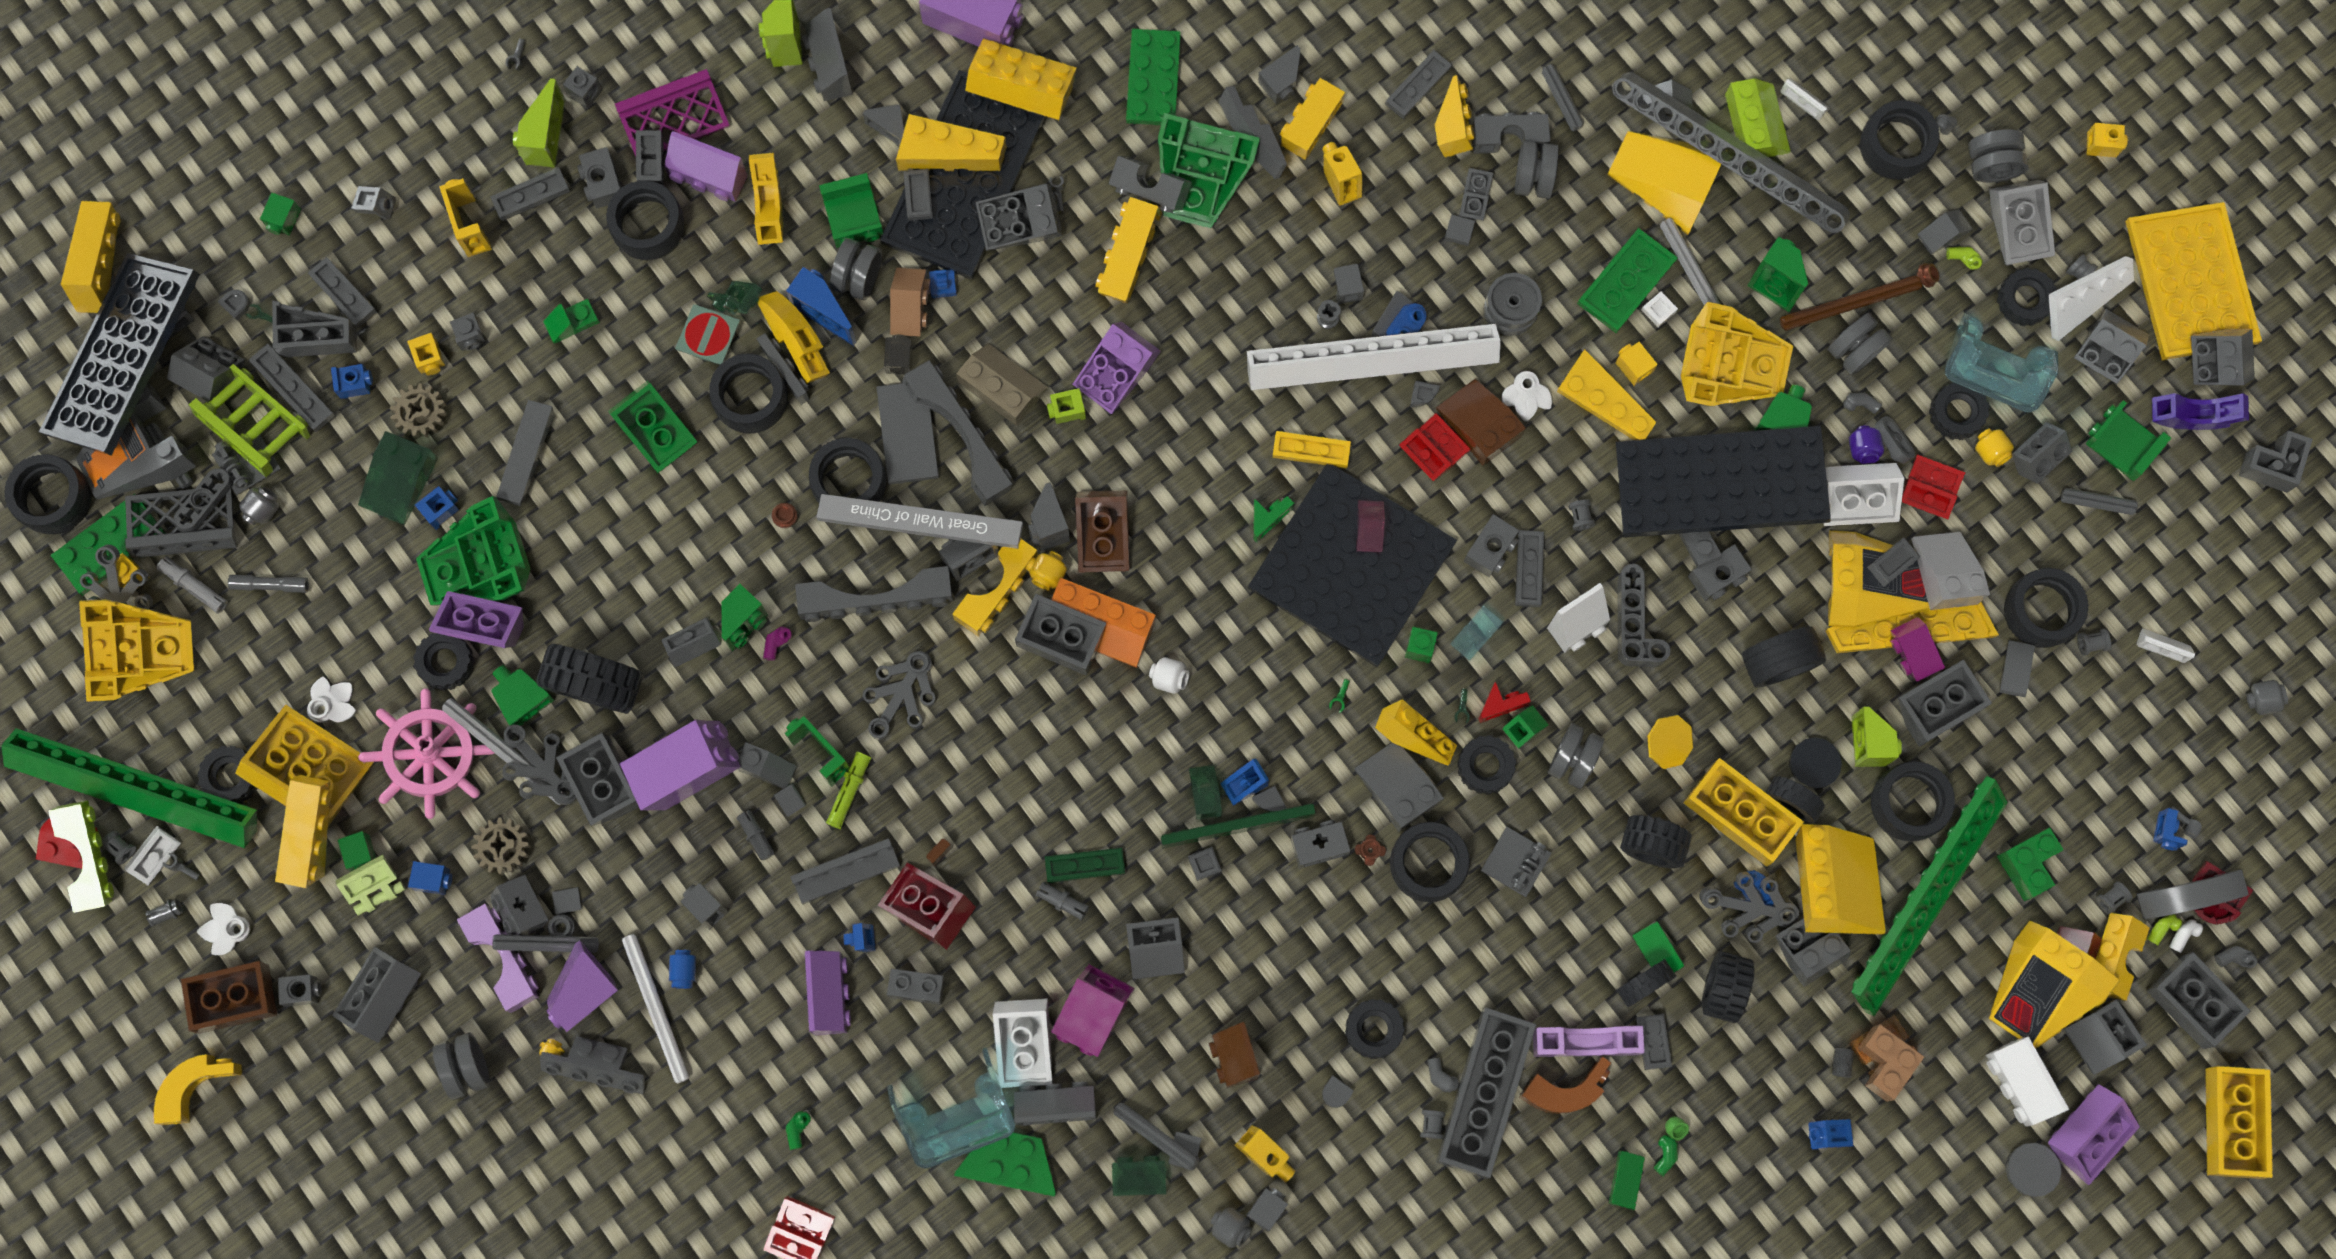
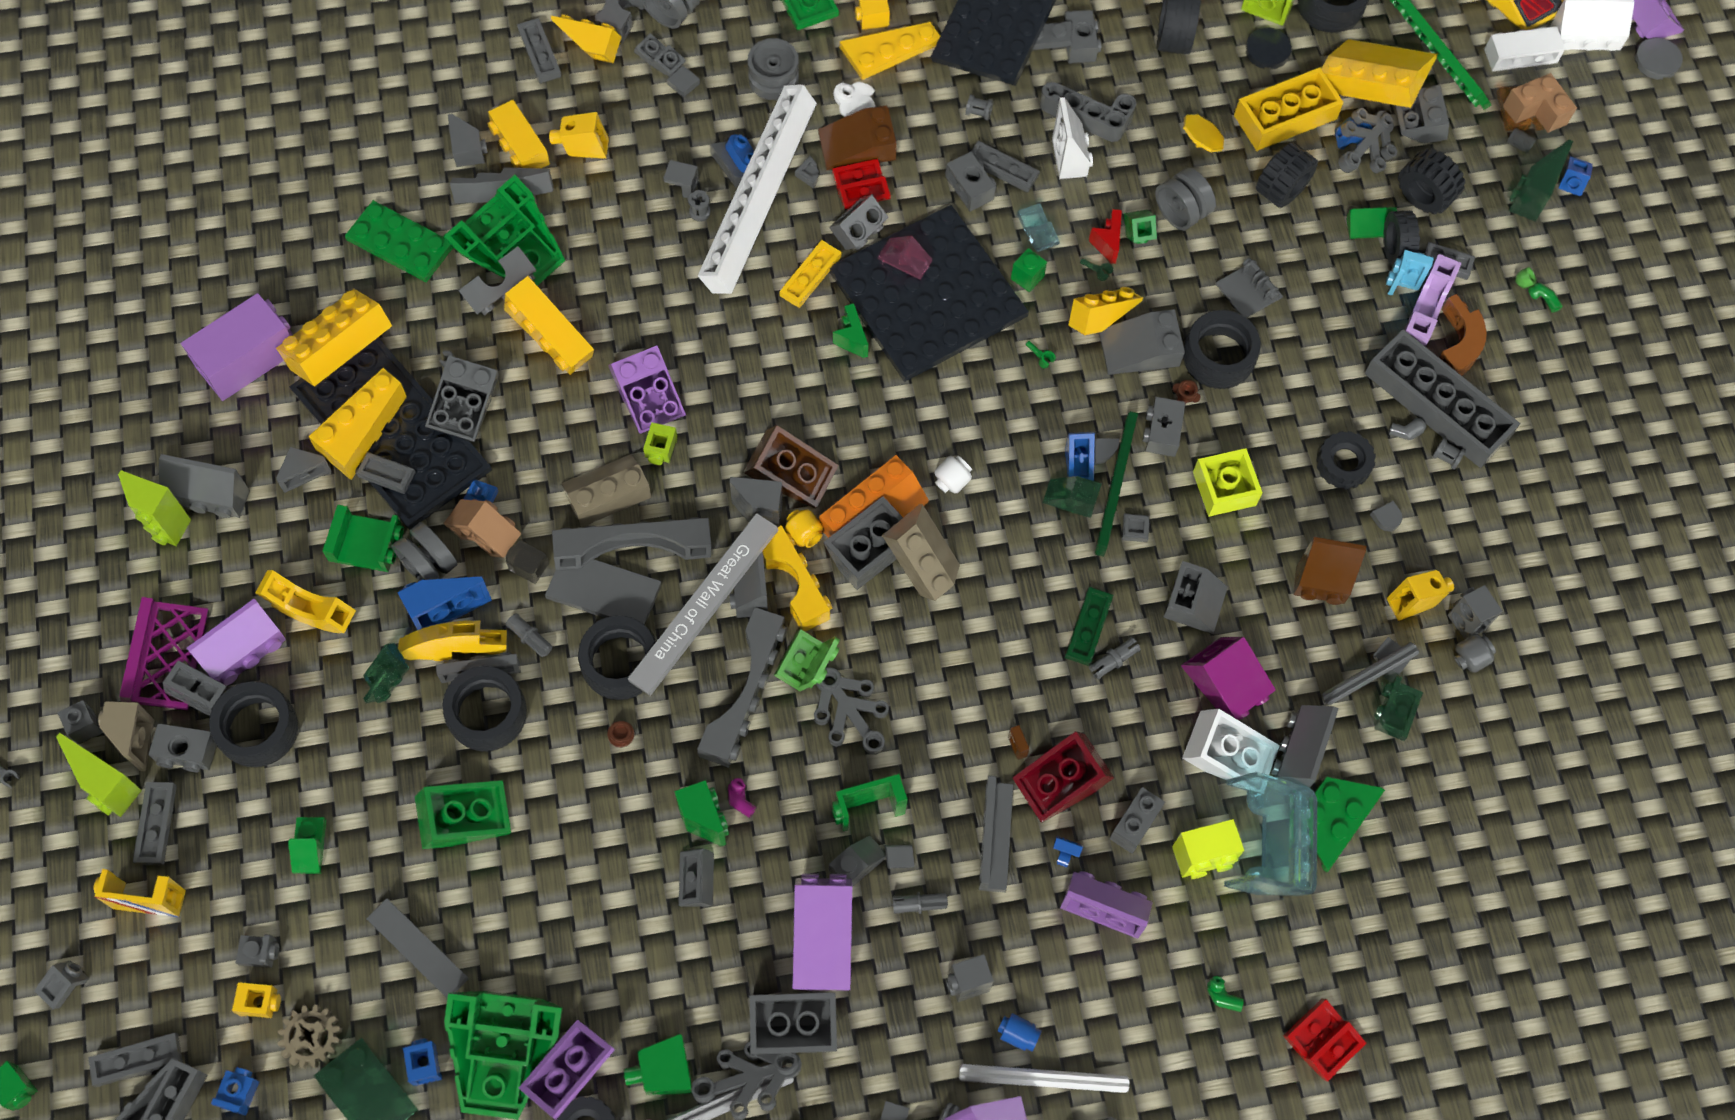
camera: 65 degrees left, 10 degrees down
black tyre [536,643,643,714] -> none
piece [675,304,740,365] -> none
lime pin [825,752,872,830] -> none
black tyre [1457,735,1516,795] -> none
green slope [1608,1151,1645,1210] -> none
black tyre [1765,776,1825,825] -> none
none -> dark tan slope [98,702,155,771]
none -> dark grey axle [506,613,553,657]
none -> bright green bracket [774,629,840,691]
none -> dark grey brick [829,195,889,250]
none -> dark tan slope [882,504,960,601]
none -> neon yellow brick [1172,819,1245,879]
none -> neon yellow brick [1193,448,1262,517]
none -> medium azure bracket [1386,250,1434,295]
none -> white brick [1484,27,1565,71]
none -> clear green slope [1509,139,1573,222]

